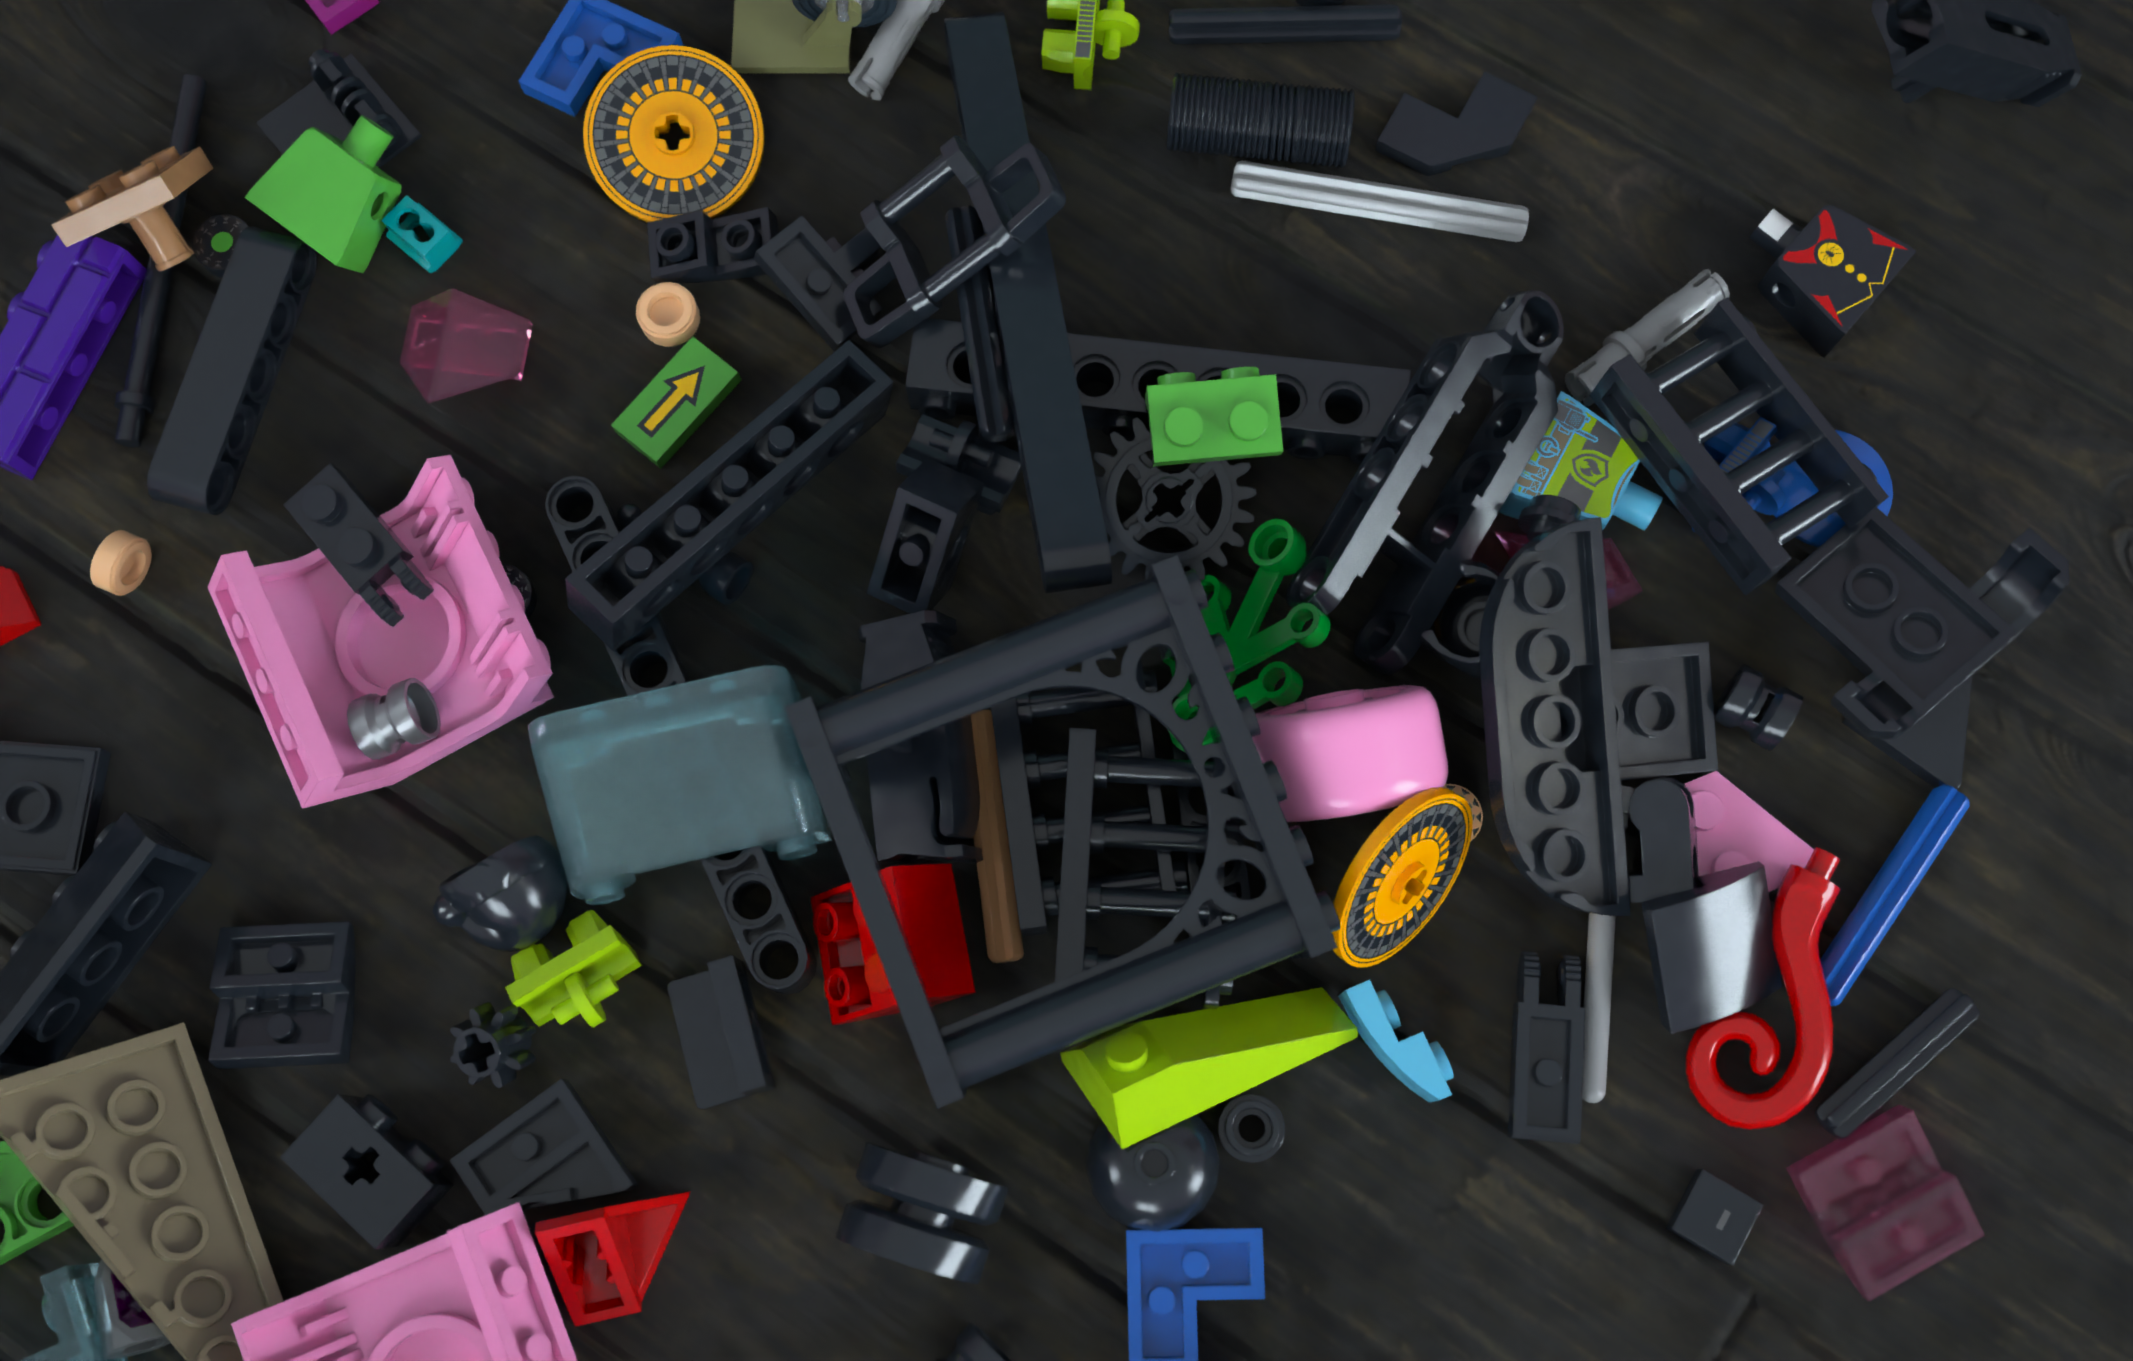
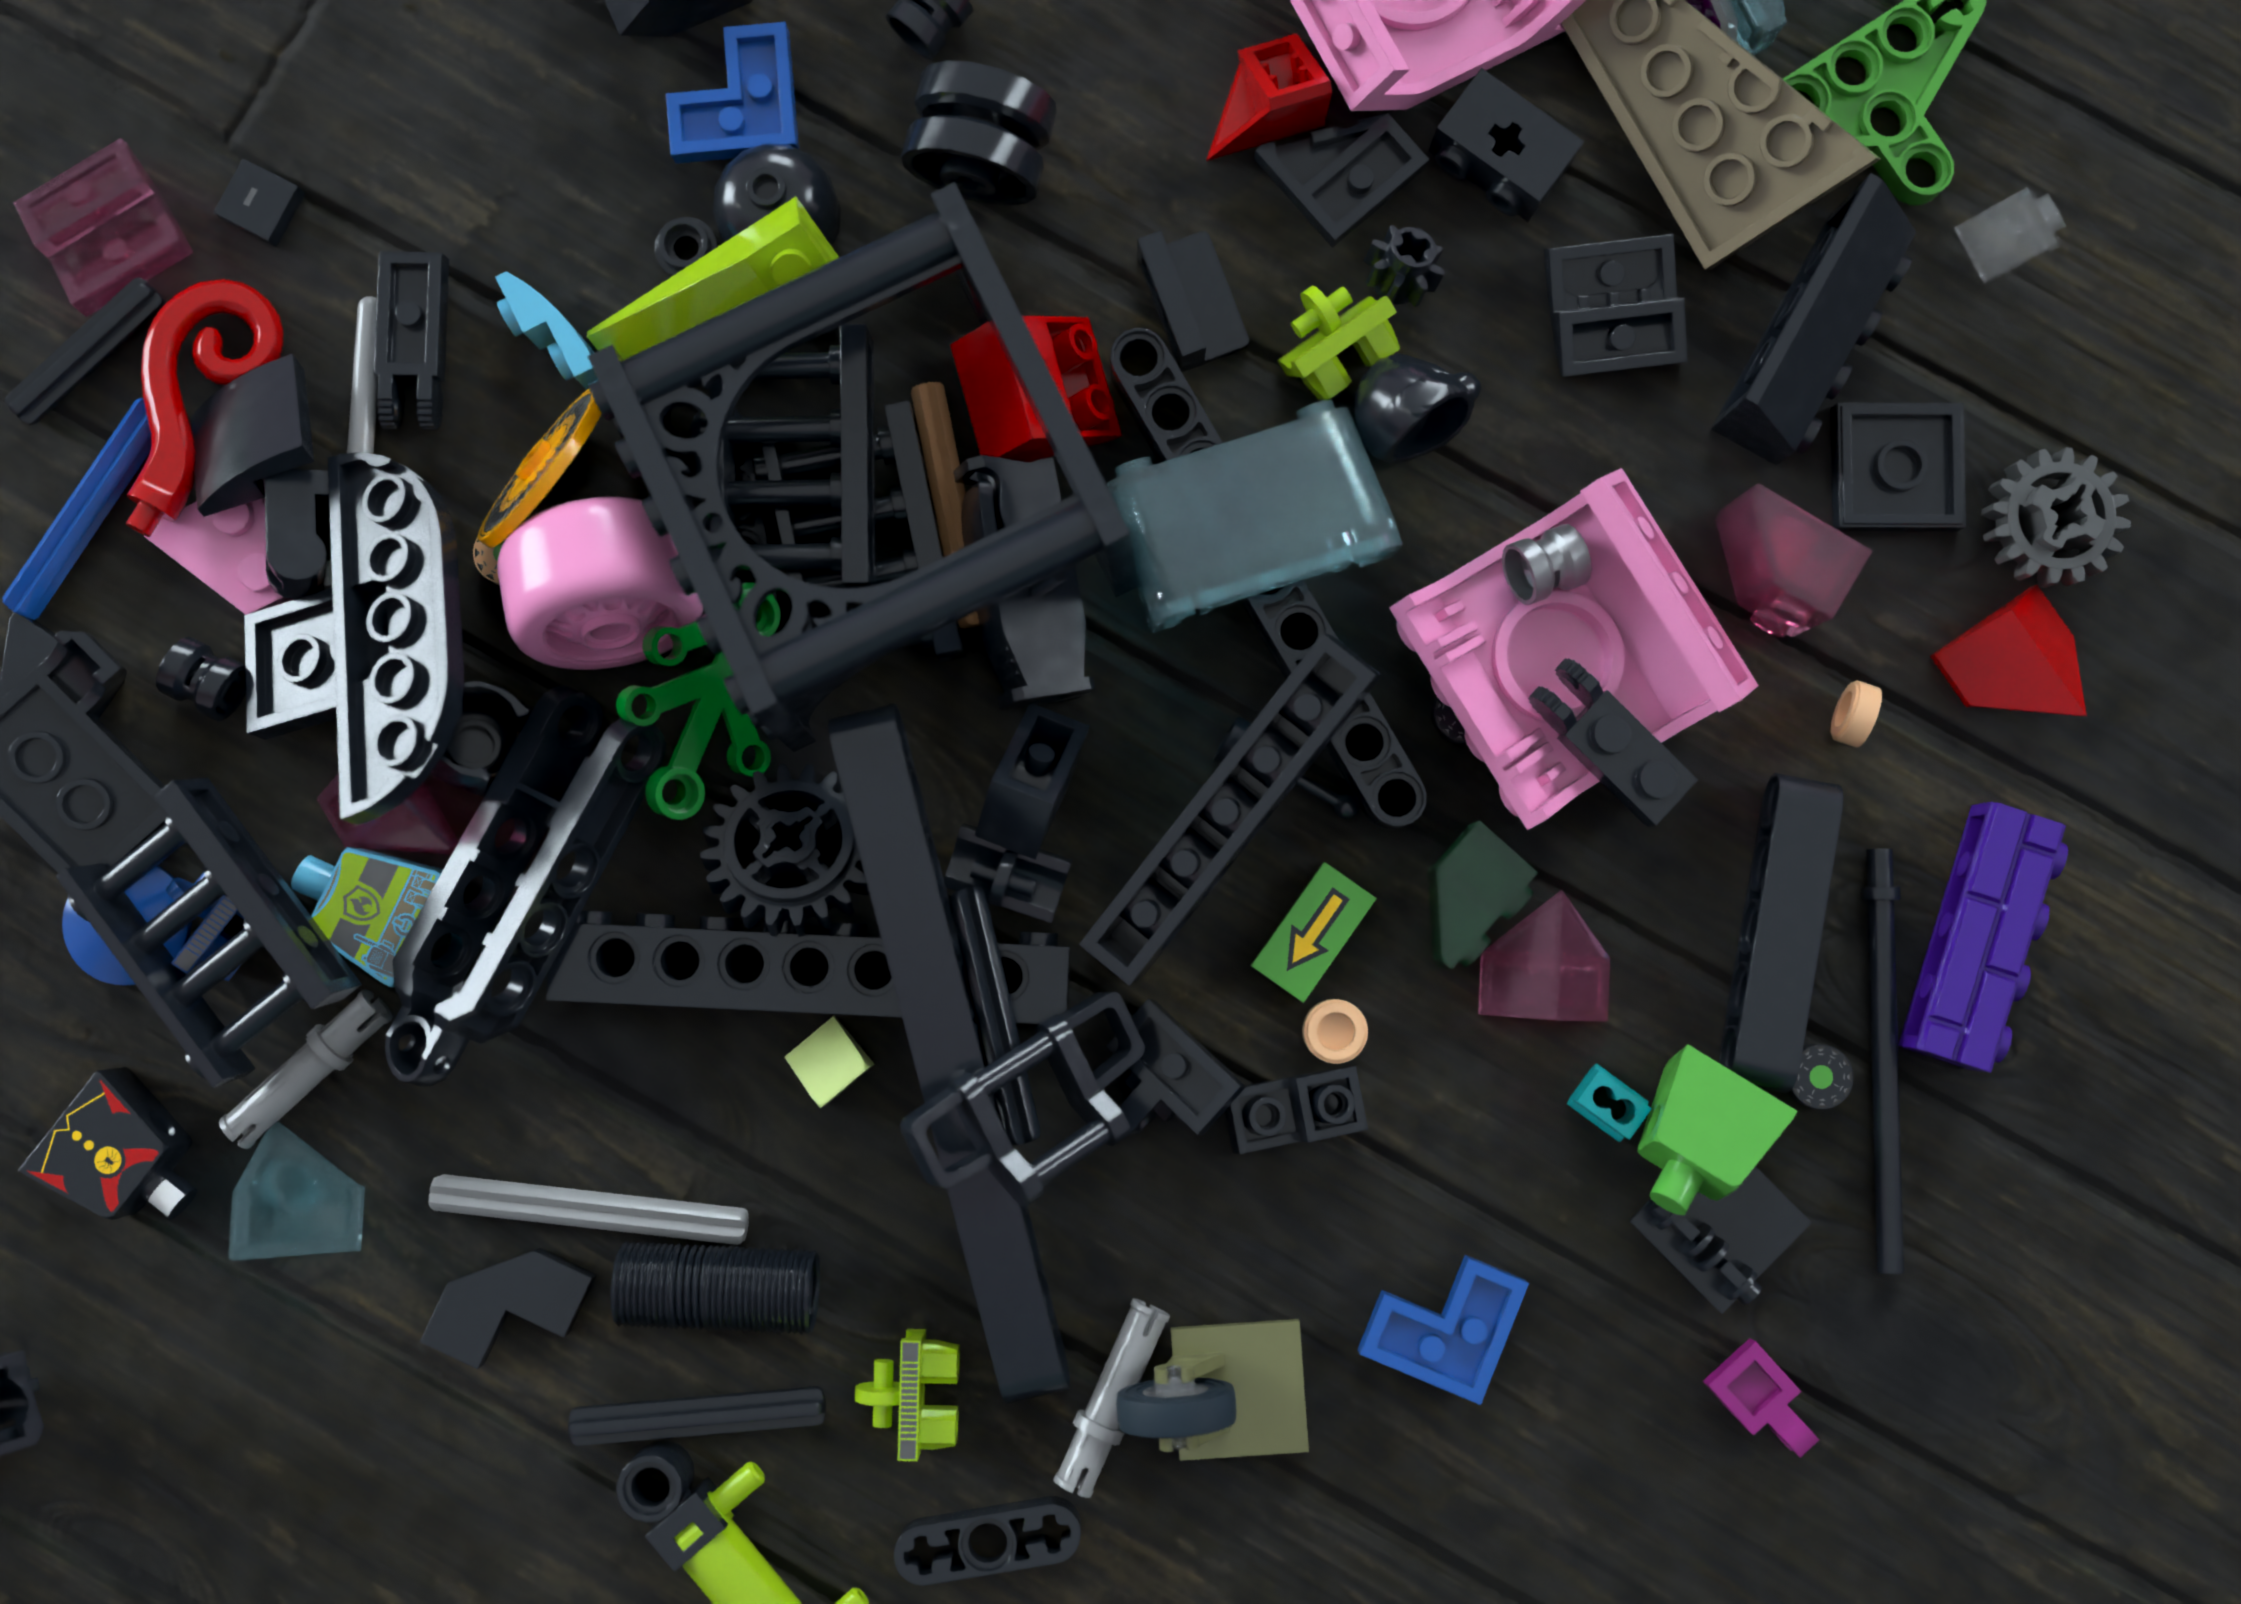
camera: 175 degrees right, 10 degrees up
medium nougat plate [52,146,213,271] -> none
piece [583,45,764,222] -> none
bright green bracket [1145,367,1283,467] -> none
black plate [1518,495,1581,541] -> none
none -> clear light blue slope [228,1121,365,1260]
none -> yellowish green slope [785,1016,875,1108]
none -> clear green slope [1428,821,1538,969]
none -> clear pink slope [1716,483,1872,637]

